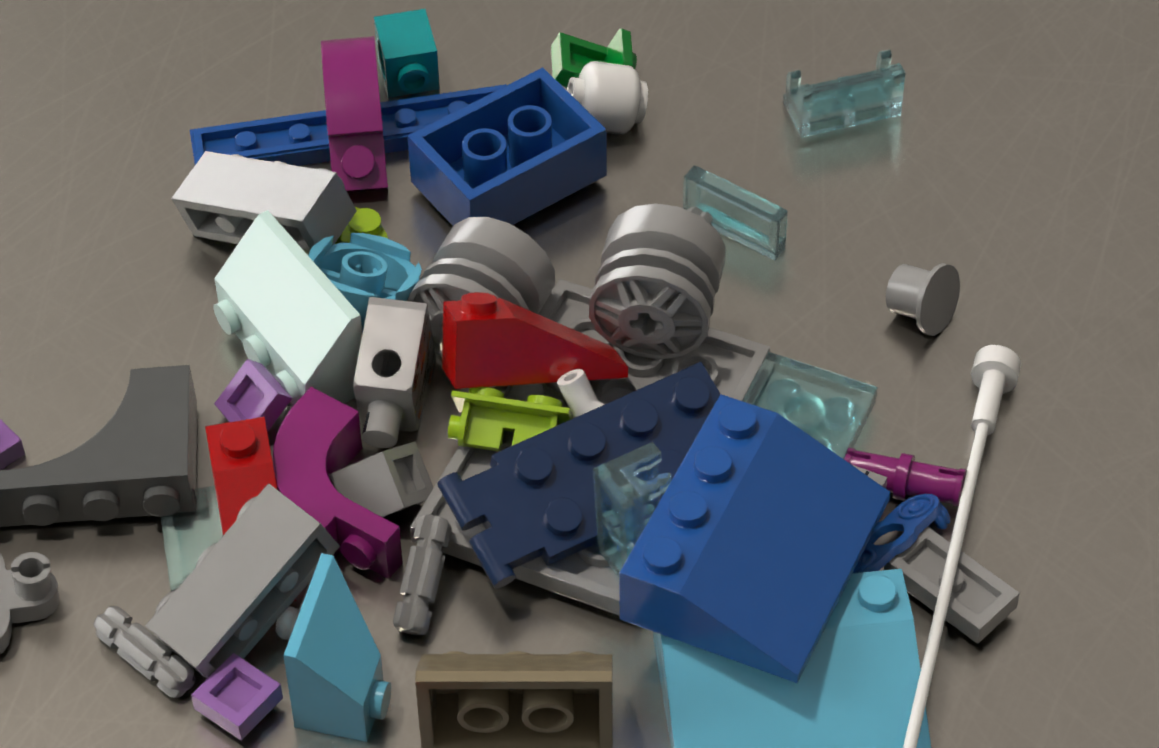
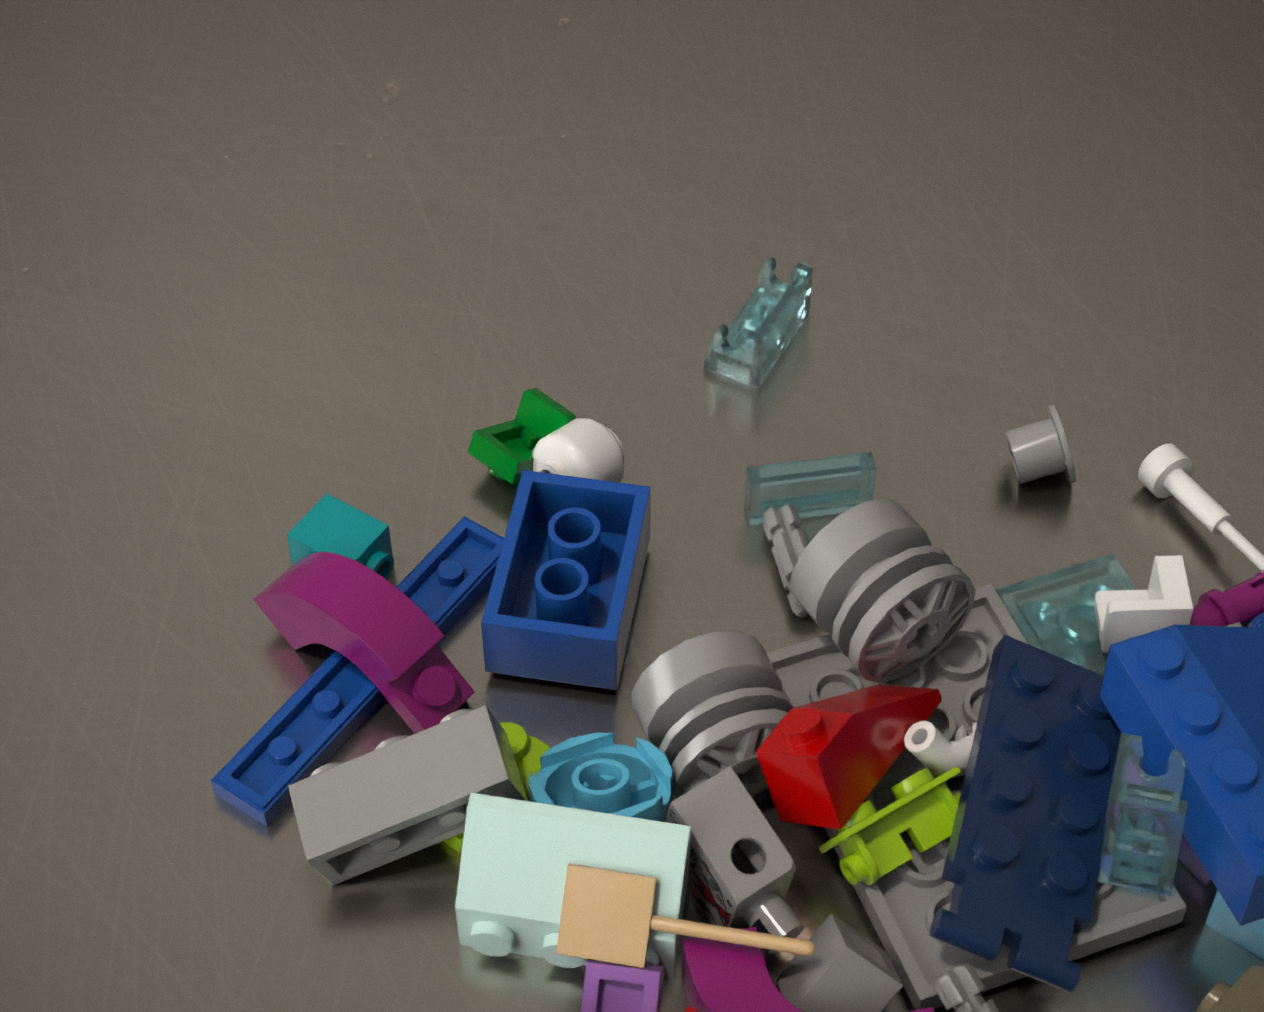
camera: 45 degrees left, 0 degrees up
none -> tan piece [556,863,816,968]
none -> white panel [1094,555,1193,652]

